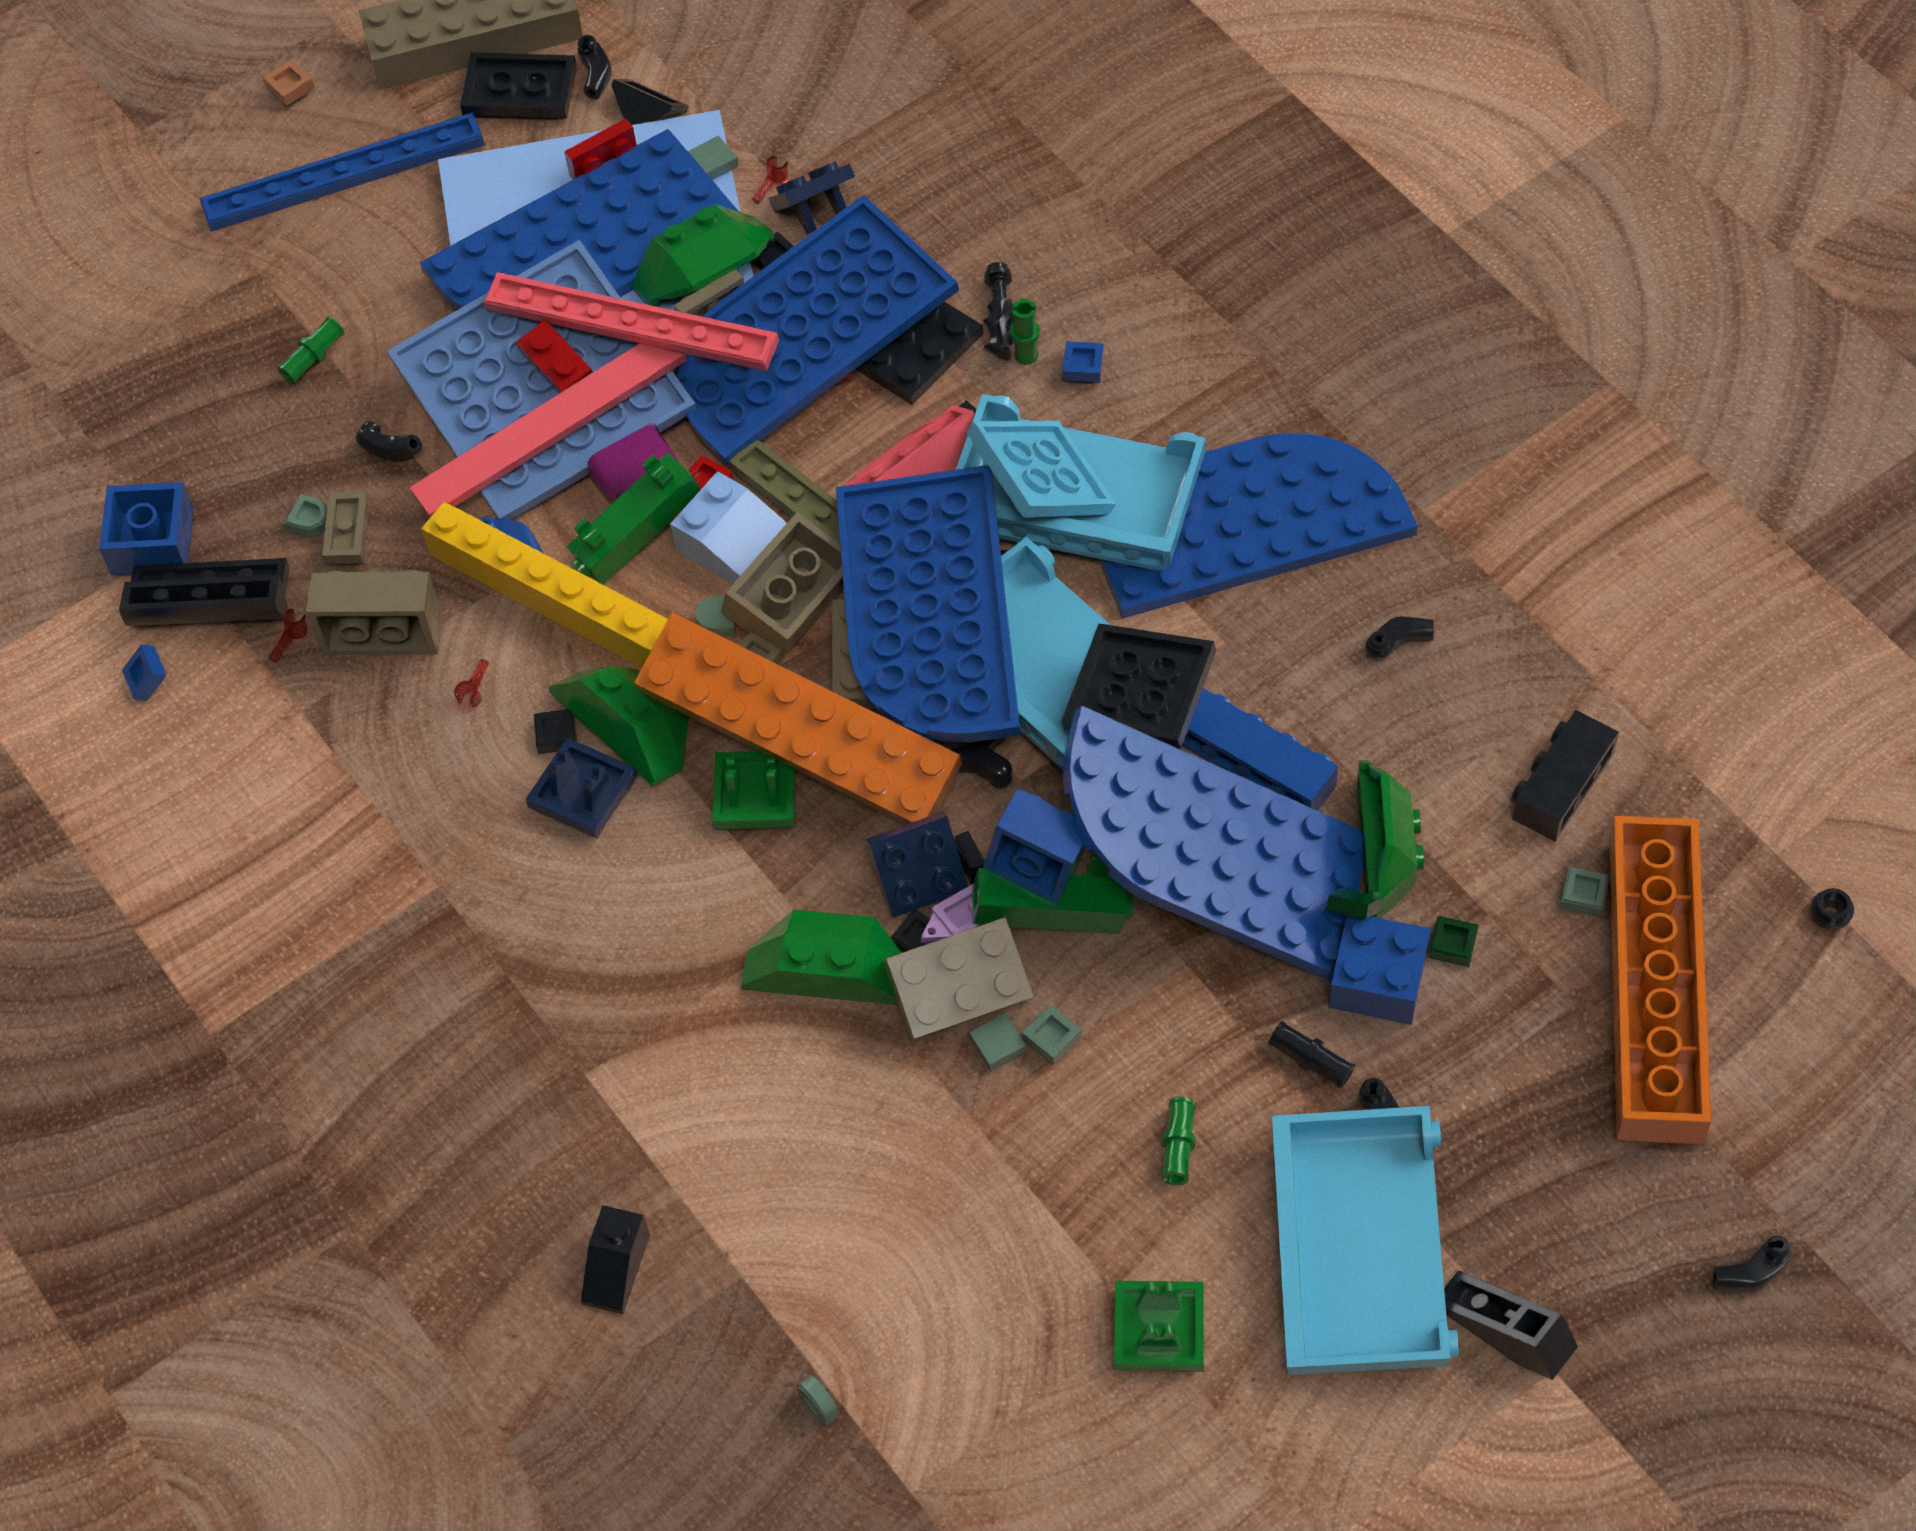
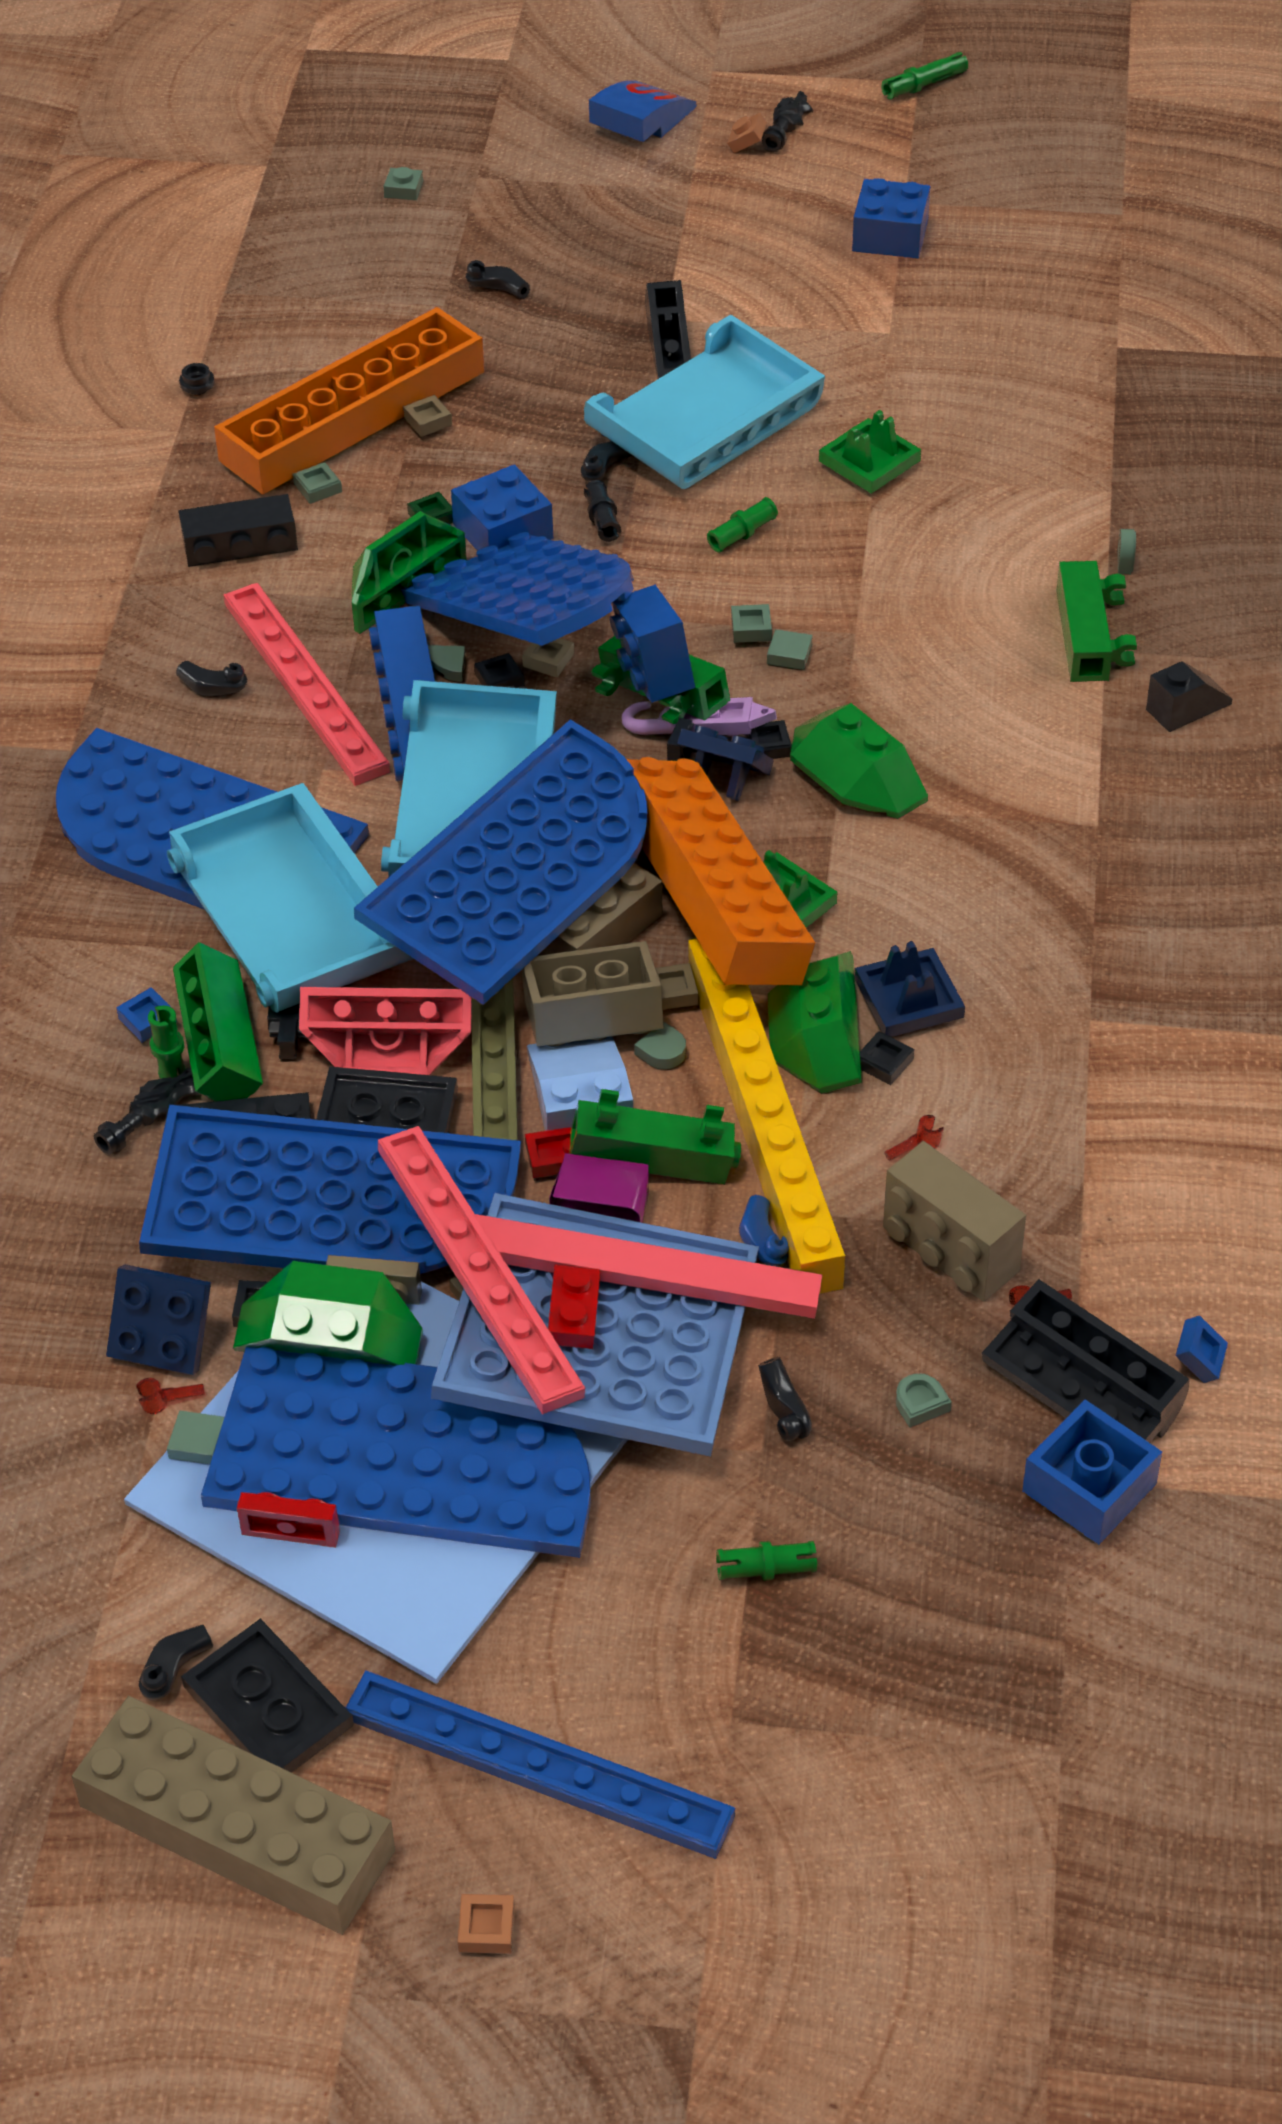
camera: 140 degrees left, 10 degrees down
dark tan plate [322,492,370,564] -> none
black slope [611,79,689,125] -> none
dark tan brick [882,917,1034,1041] -> none
medium azure plate [966,421,1116,517] -> none
black plate [1061,623,1216,749] -> none
dark green tile [1326,888,1382,920] -> none
none -> green brick [173,942,263,1101]
none -> coral tile [223,582,390,786]
none -> black plate [316,1066,458,1133]
none -> dark tan plate [403,395,452,437]
none -> green brick [1056,561,1137,682]

